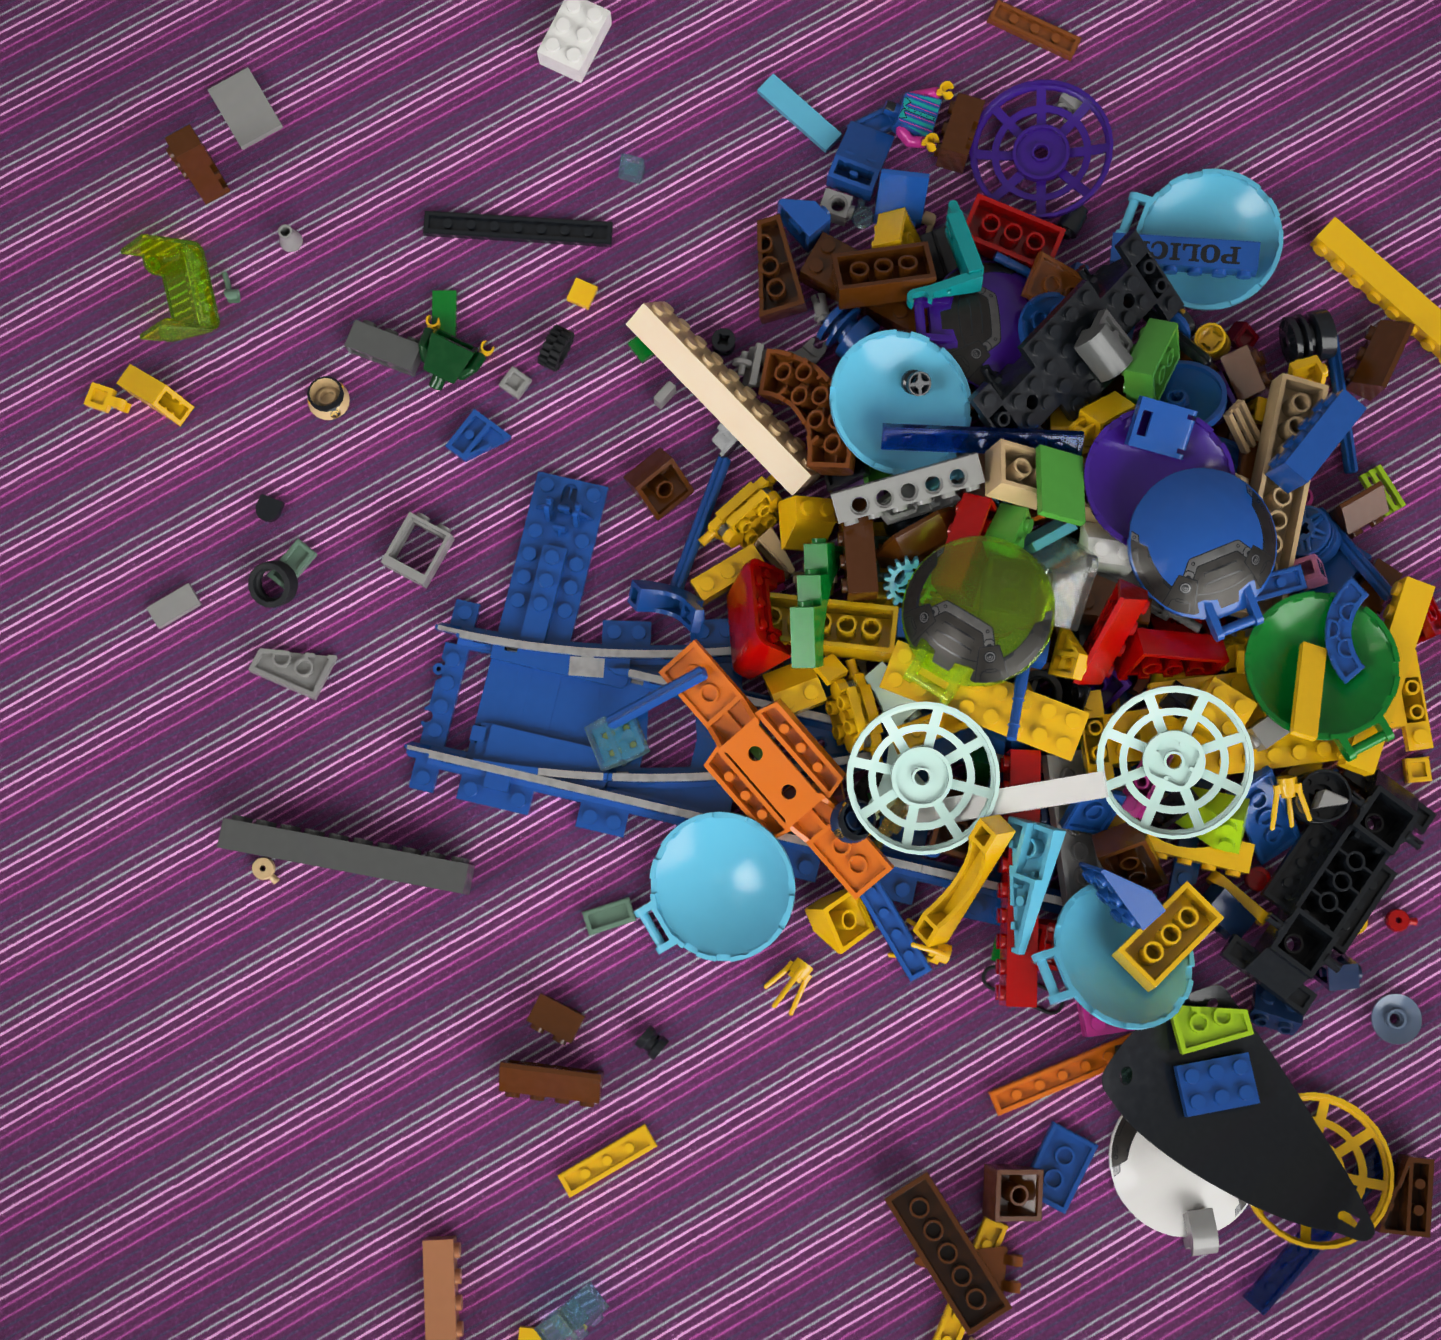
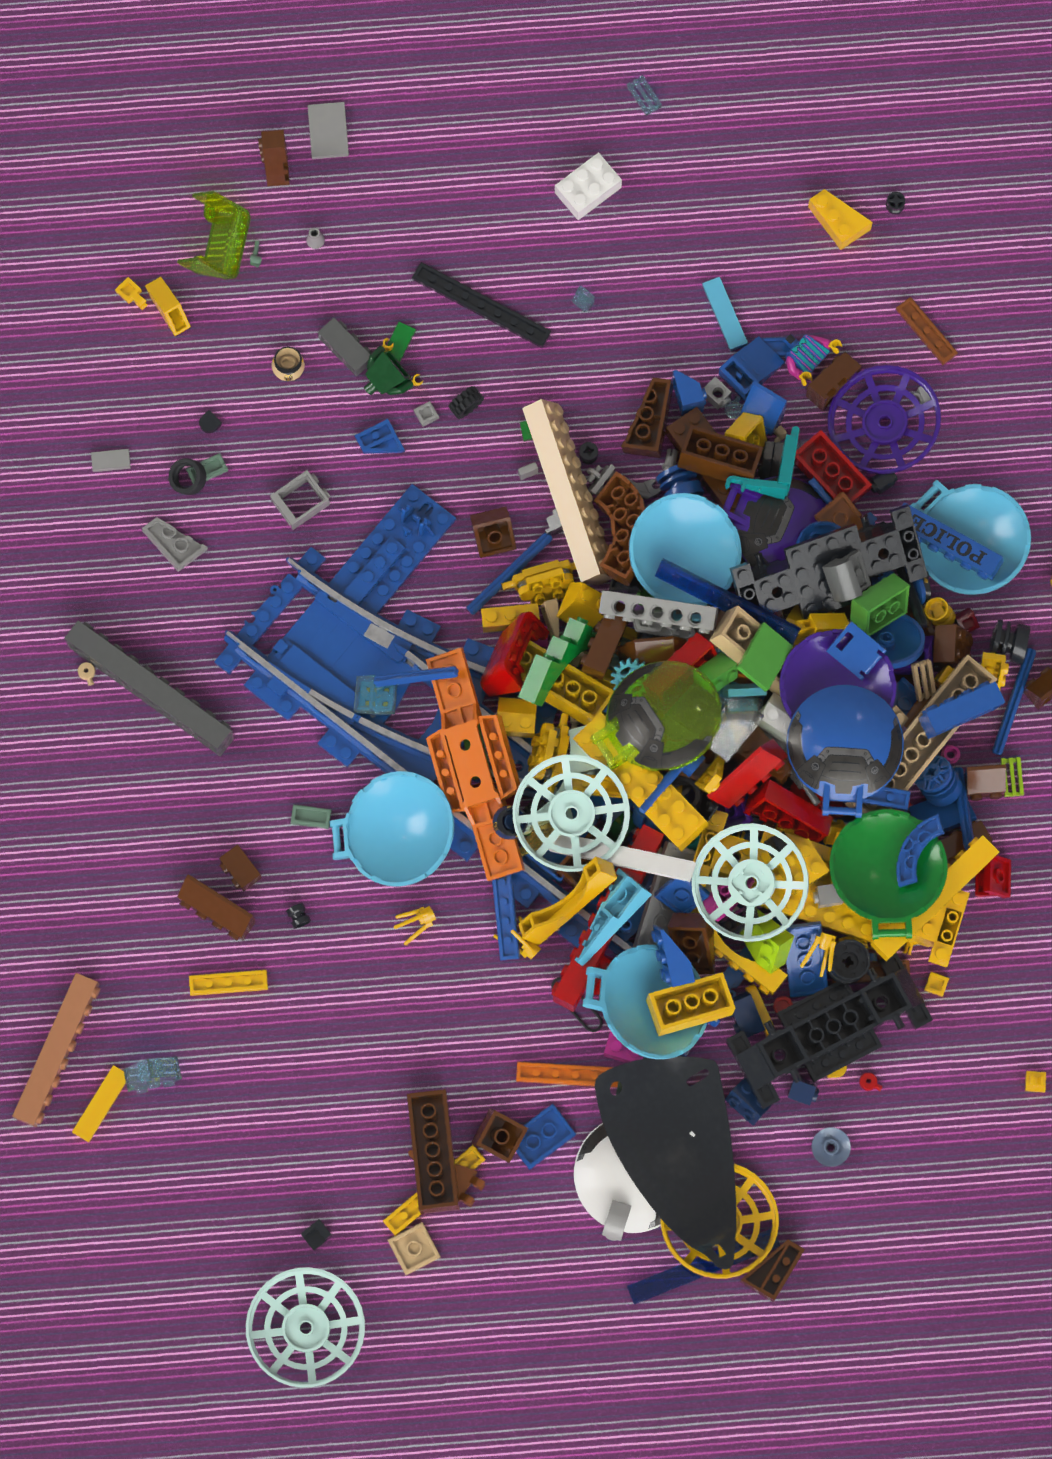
camera: 25 degrees right, 5 degrees down
yellow tile [566,278,598,310] -> none
blue arch [627,580,705,633] -> none
yellow slope [804,889,875,954] -> none
yellow tile [812,653,848,686] -> none
black wheel [901,369,931,396] -> none
lime wing [1170,1005,1254,1055] -> none
blue plate [1173,1052,1260,1117] -> none
yellow tile [1289,641,1327,741] -> none
bright pink brick [1294,553,1329,591] -> none
light grey slope [1310,789,1348,809] -> none

